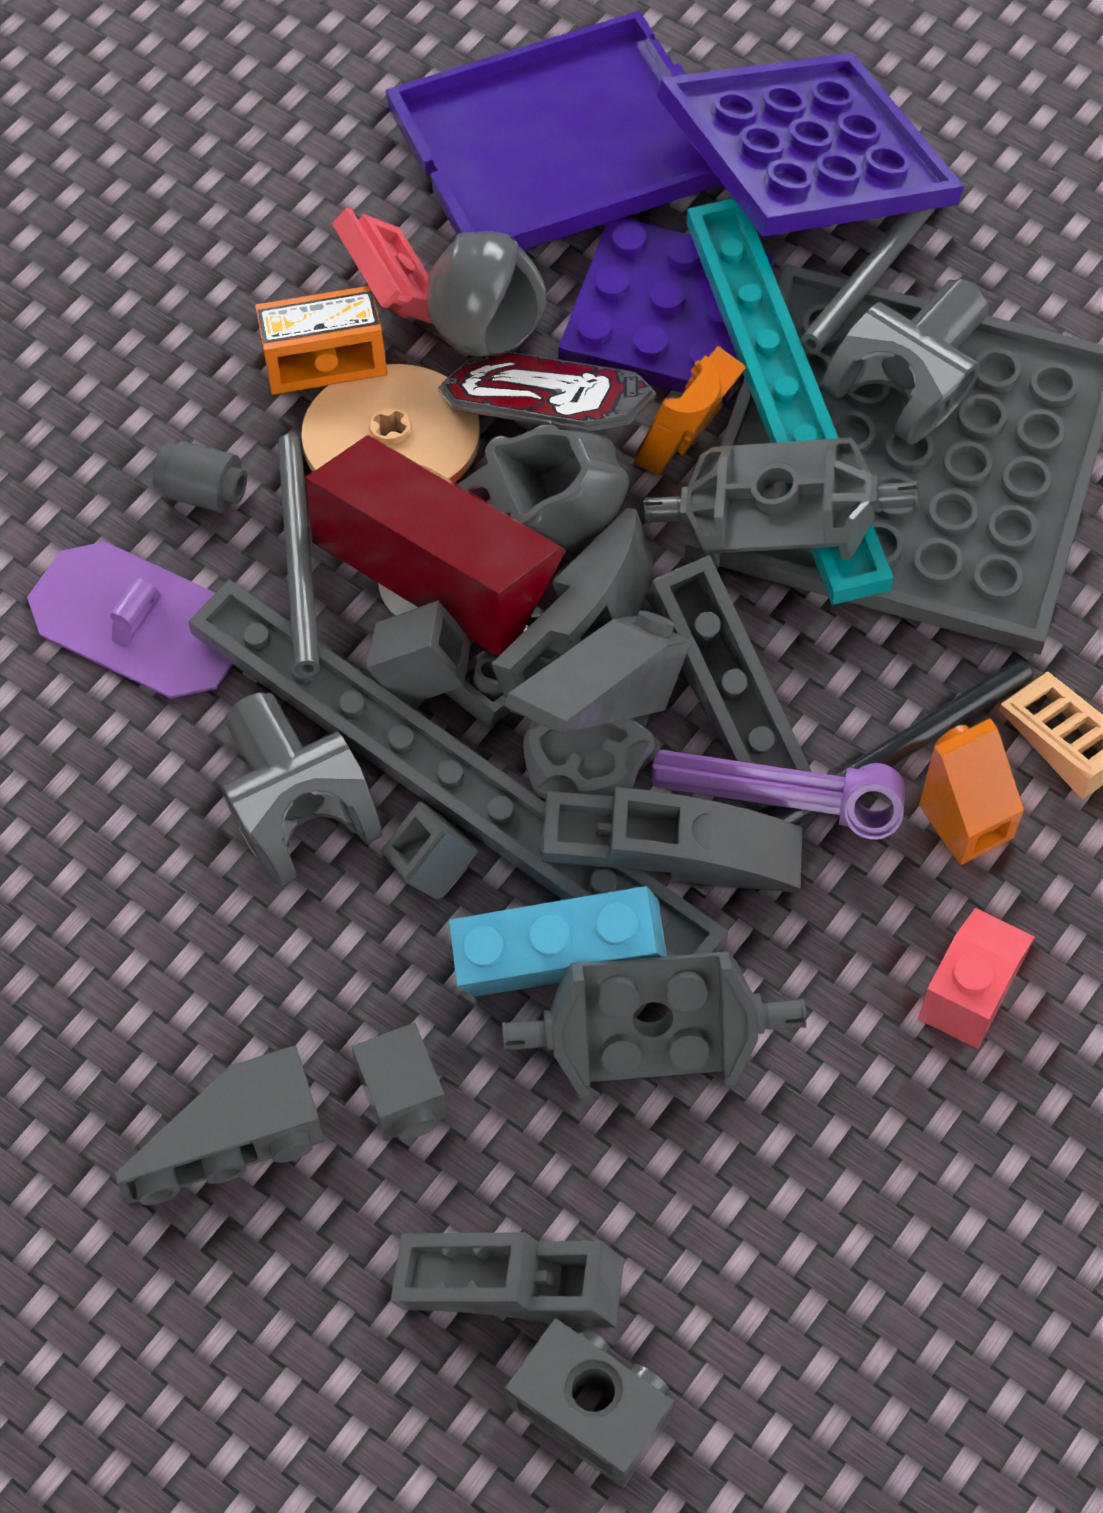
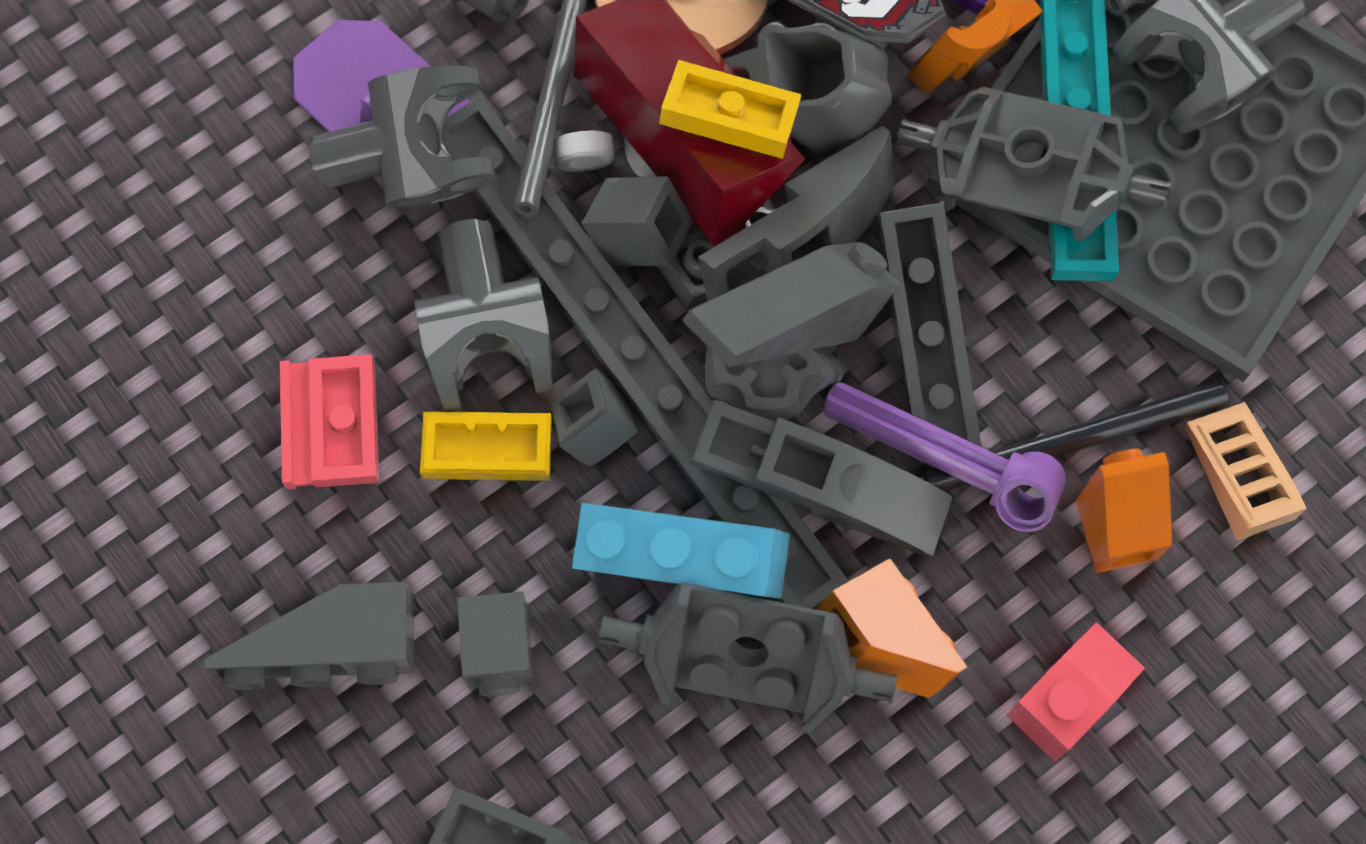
camera: 15 degrees right, 10 degrees up
none -> coral plate [280,354,379,490]
none -> dark grey connector [309,65,495,208]
none -> yellow plate [420,412,552,481]
none -> white tile [552,131,615,172]
none -> yellow plate [659,60,802,159]
none -> slope [815,559,967,698]

